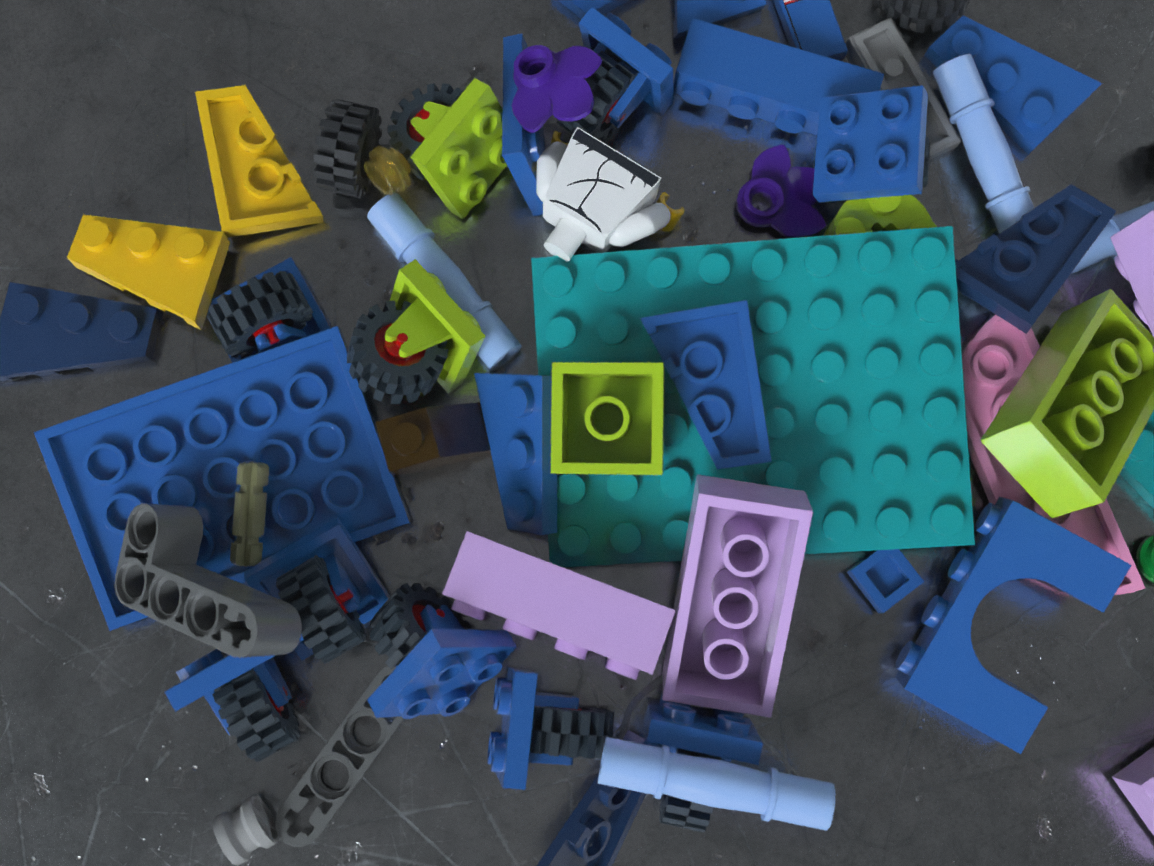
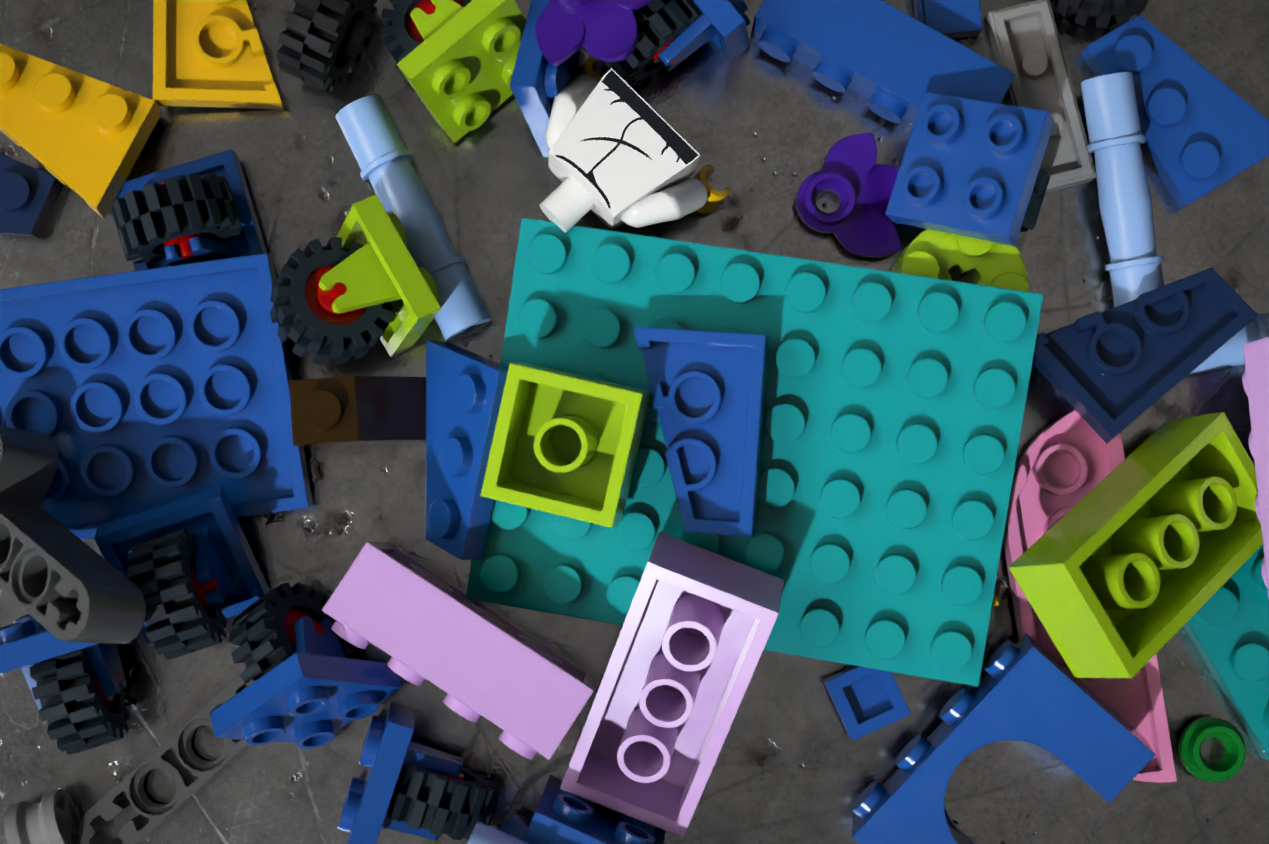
camera: 15 degrees right, 5 degrees up
olive axle [230,461,269,567] -> none
clear yellow plate [364,146,411,195] -> none

